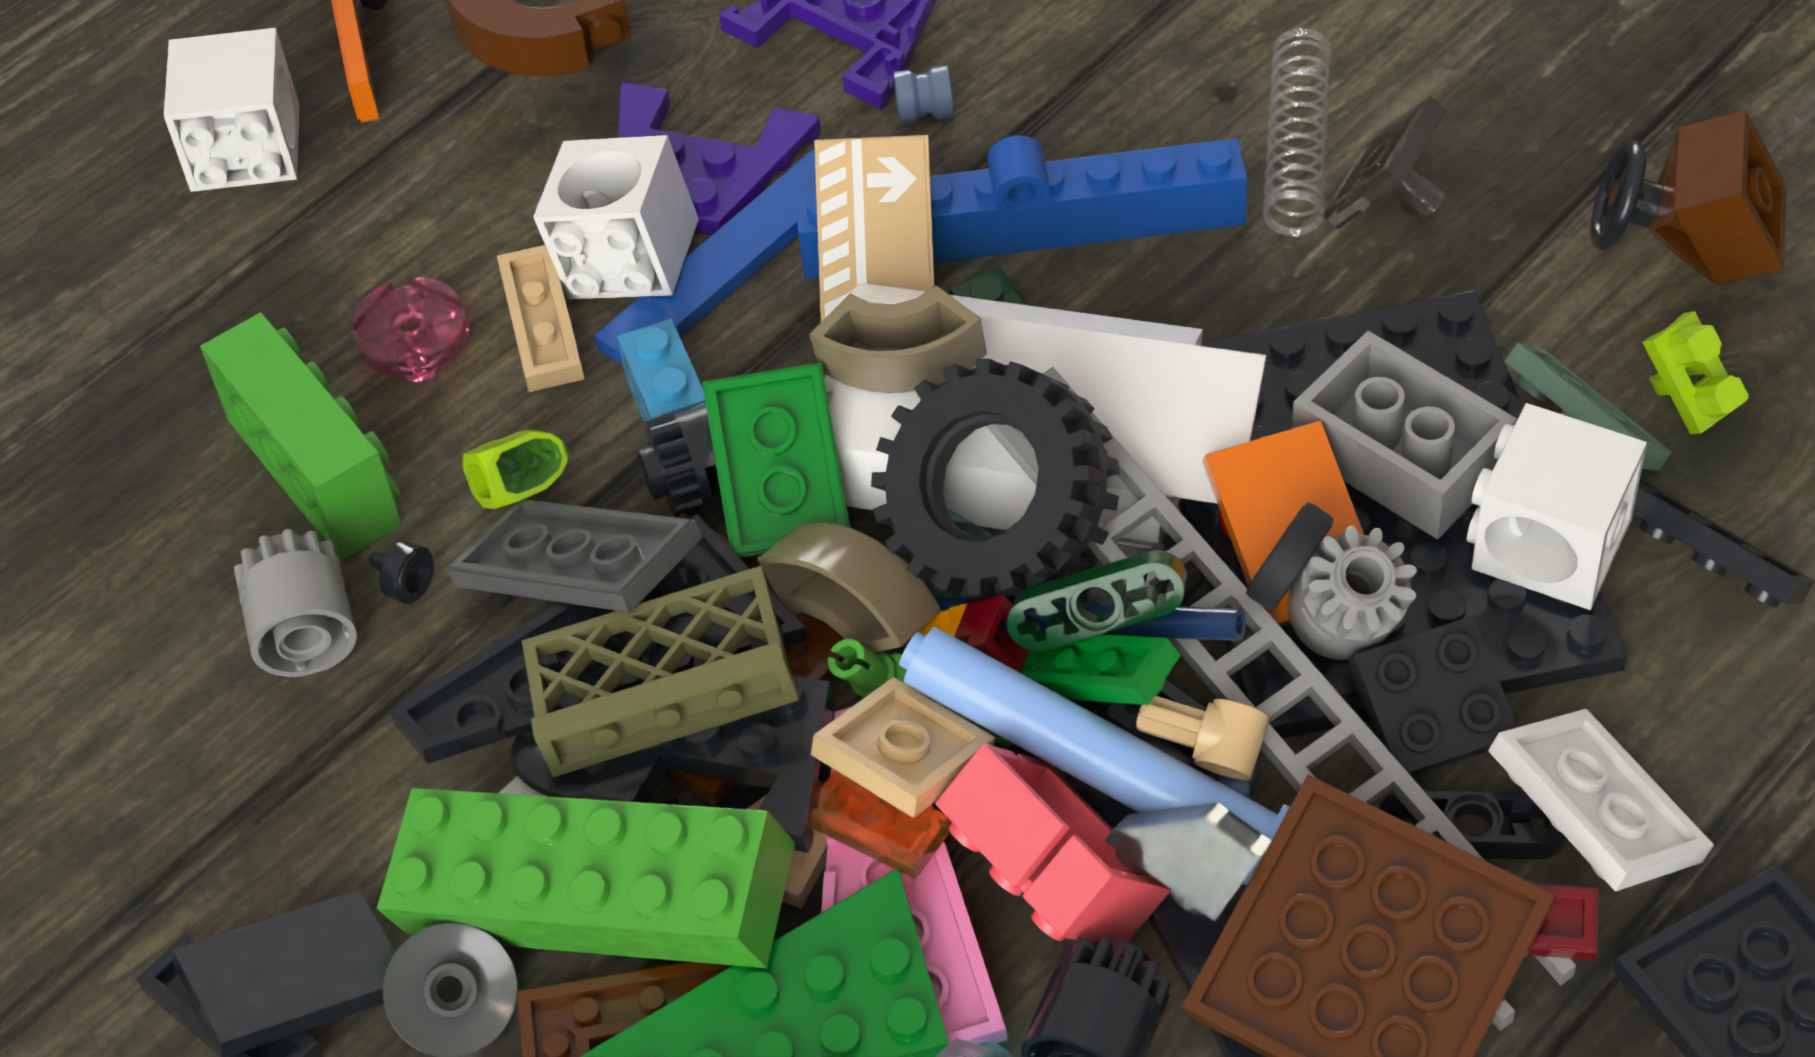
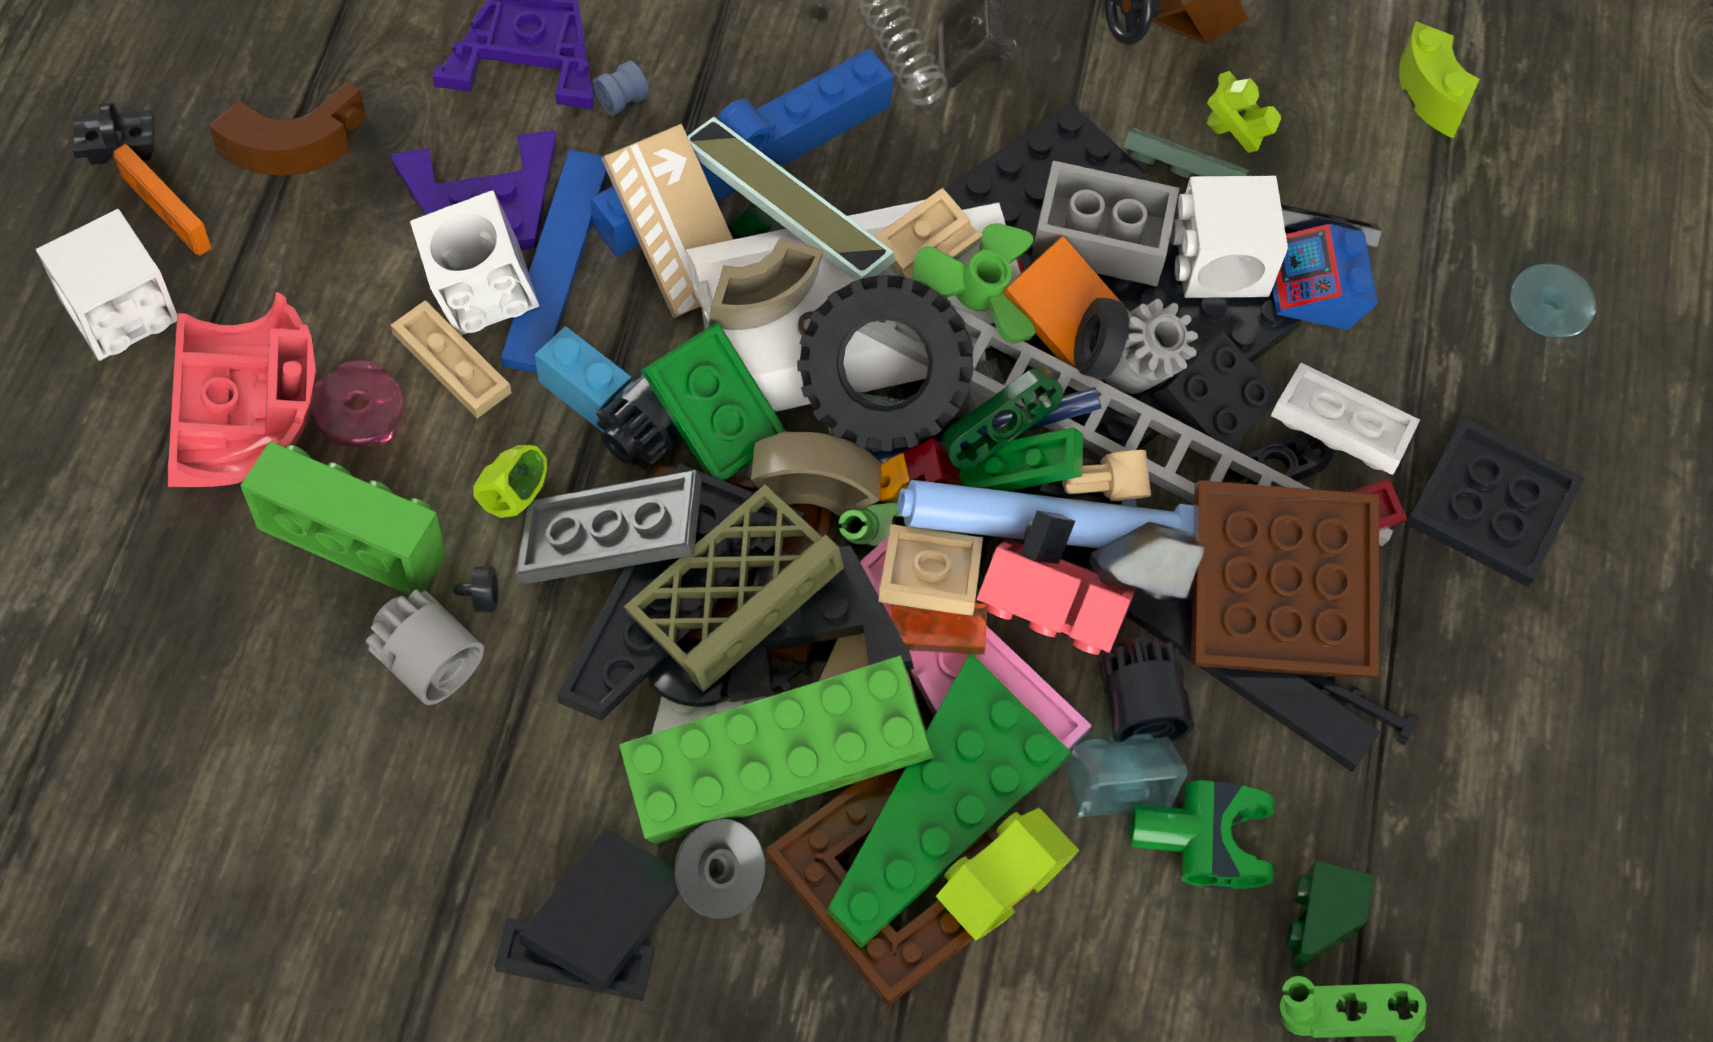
camera: 40 degrees left, 10 degrees up
none -> coral piece [168,292,316,487]
none -> tile [687,117,895,281]
none -> tan plate [875,188,983,279]
none -> bright green piece [912,223,1036,344]
none -> black plate [1020,510,1076,564]
none -> blue slope [1272,224,1378,330]

